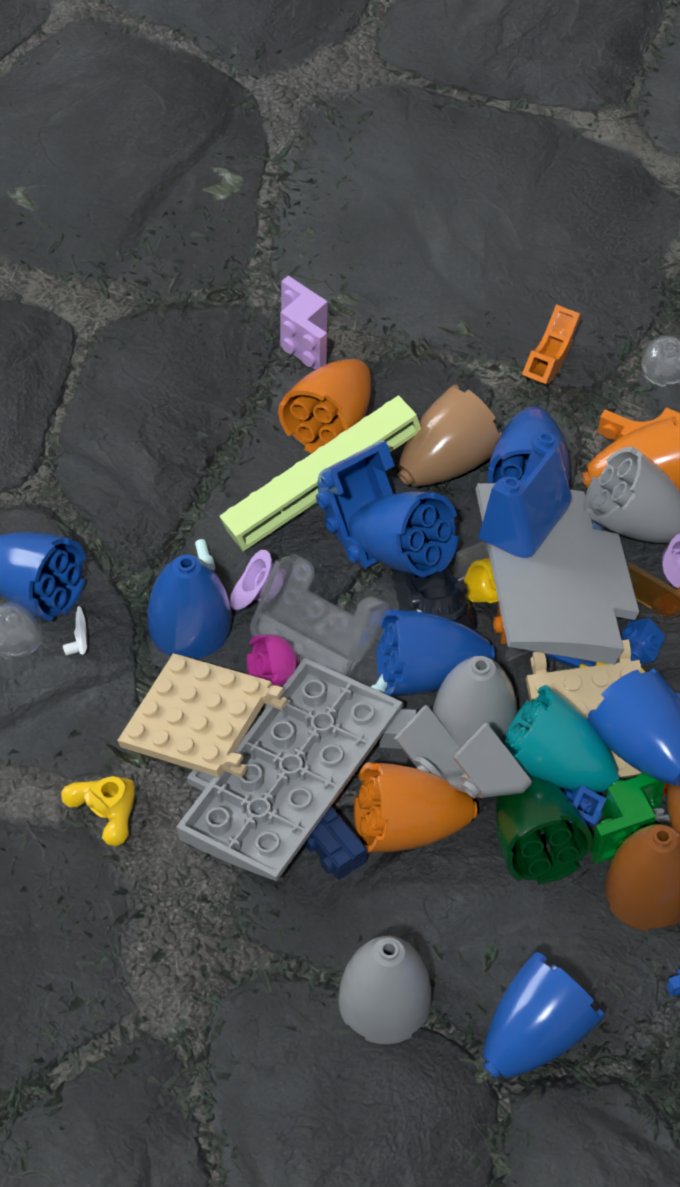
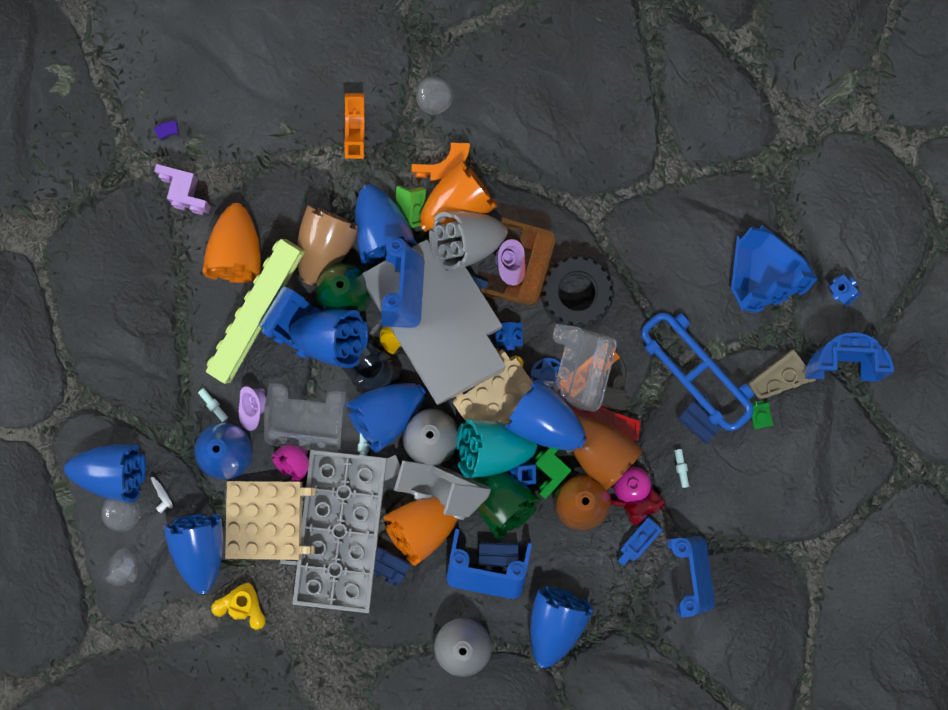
camera: 25 degrees left, 30 degrees up
none -> dark purple piece [154,121,179,141]
none -> blue cylinder [163,514,223,594]
none -> dark green cylinder [315,262,372,315]
none -> bright green panel [396,186,426,228]
none -> blue windscreen [446,529,532,599]
none -> dark blue brick [479,543,518,571]

